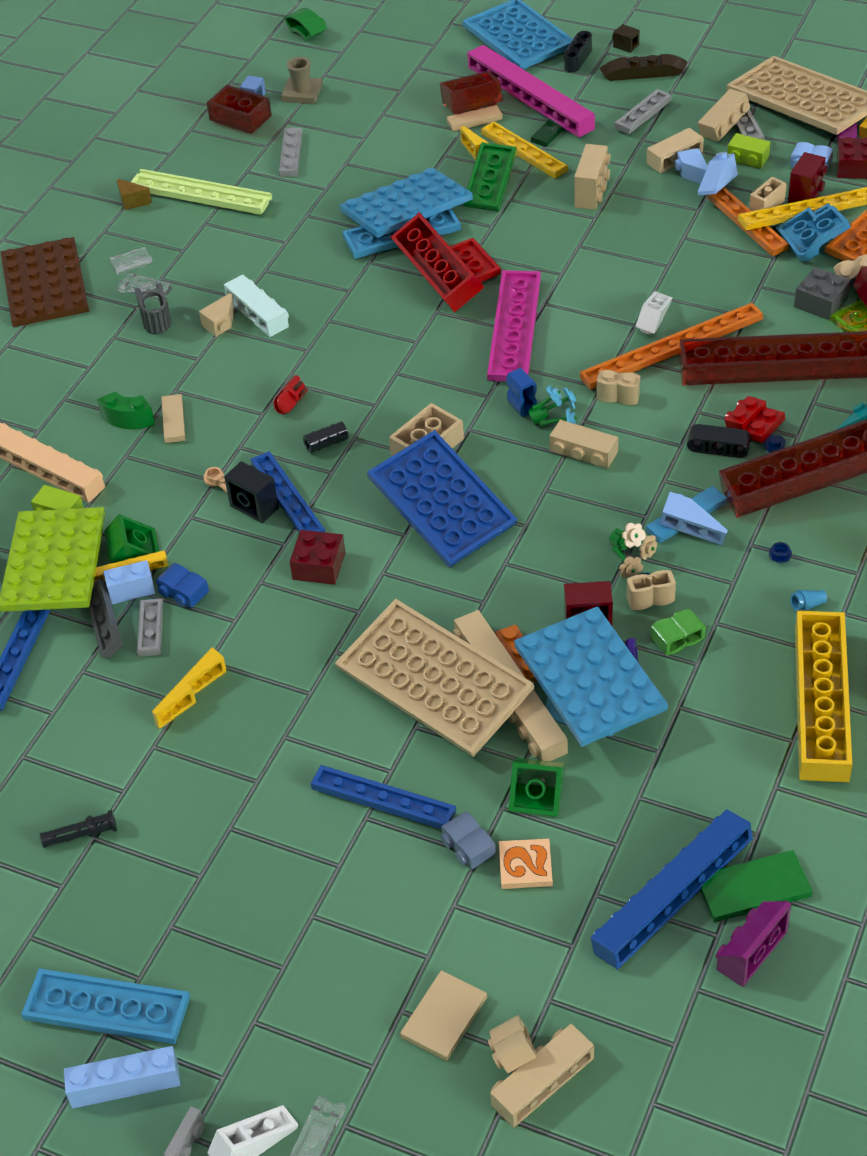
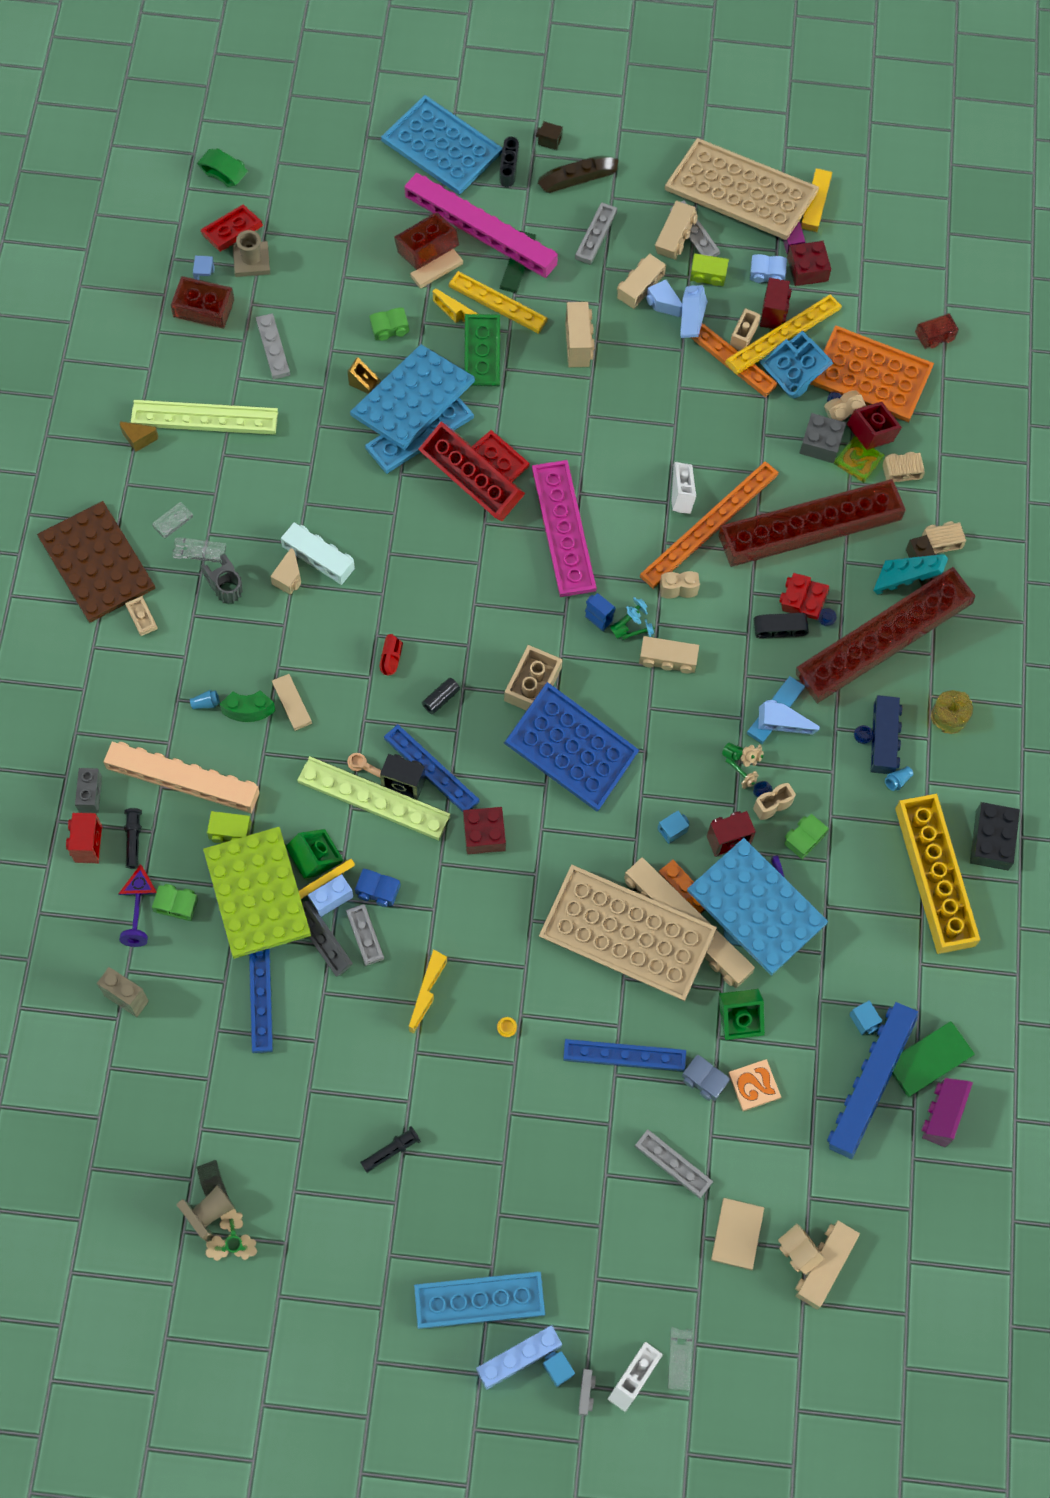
camera: 25 degrees left, 20 degrees up
none -> tan plate [125,596,158,636]
none -> dark azure cone [190,690,220,709]
none -> red plate [201,204,263,252]
none -> yellowish green plate [297,756,450,841]
none -> pearl gold slope [348,358,381,394]
none -> bright green brick [369,308,409,341]
none -> yellow plate [497,1017,517,1037]
none -> dark azure brick [543,1351,575,1388]
none -> light grey plate [635,1129,713,1199]
none -> dark azure brick [657,811,689,844]
none -> dark azure brick [849,1000,882,1035]
none -> dark blue brick [870,695,903,774]

